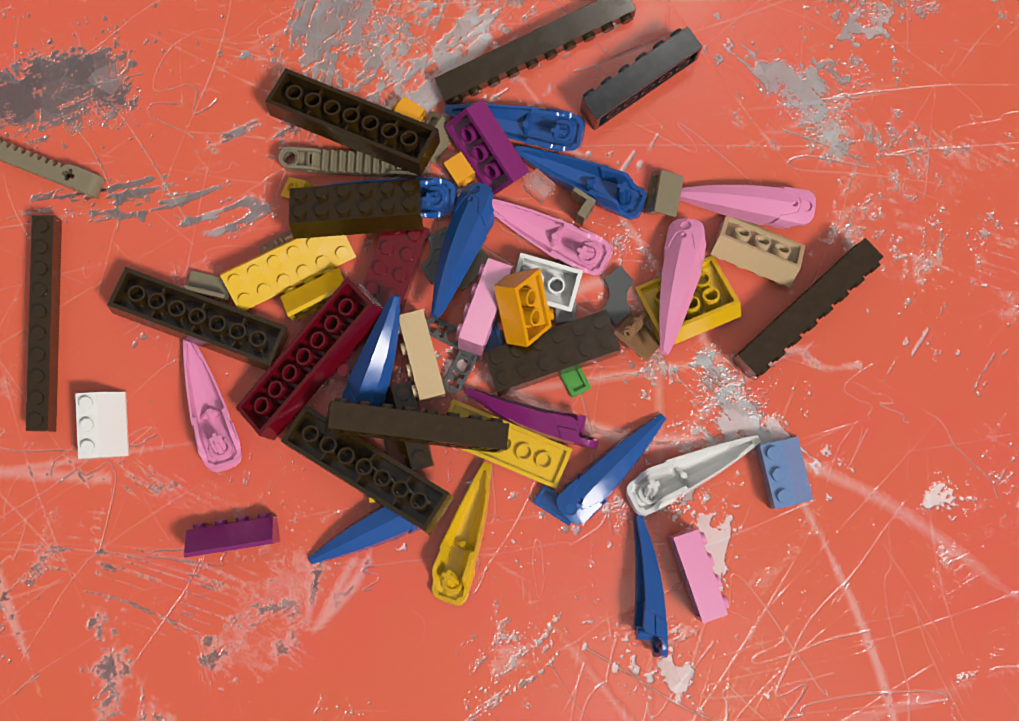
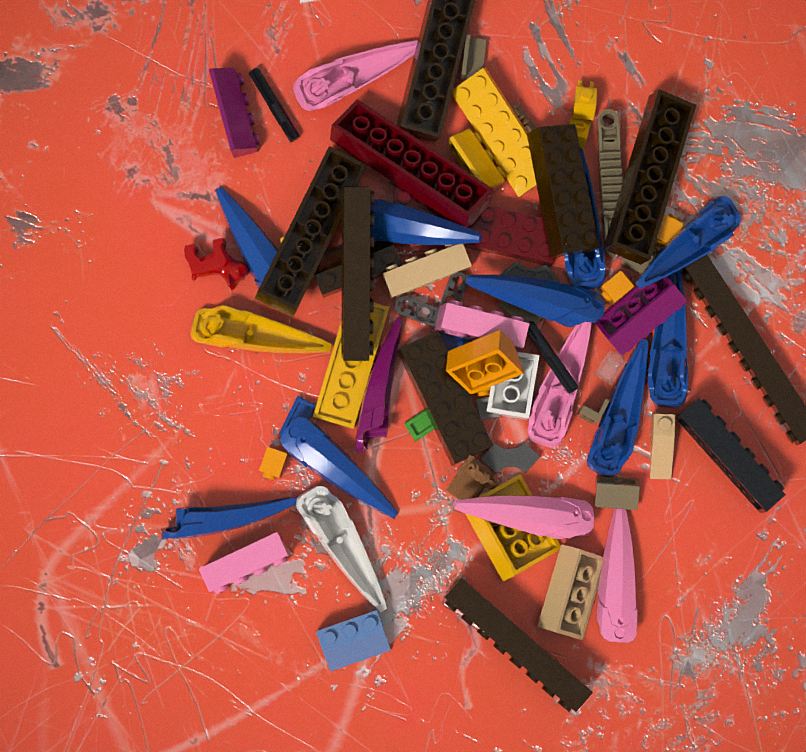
camera: 80 degrees right, 0 degrees up
none -> red animal [184,238,248,290]
none -> black axle [249,68,300,142]
none -> light orange brick [259,447,288,481]
none -> black axle [527,321,578,394]
none -> yellow brick [572,80,597,120]
none -> blue piece [635,196,741,288]
none -> tan slope [649,414,675,480]

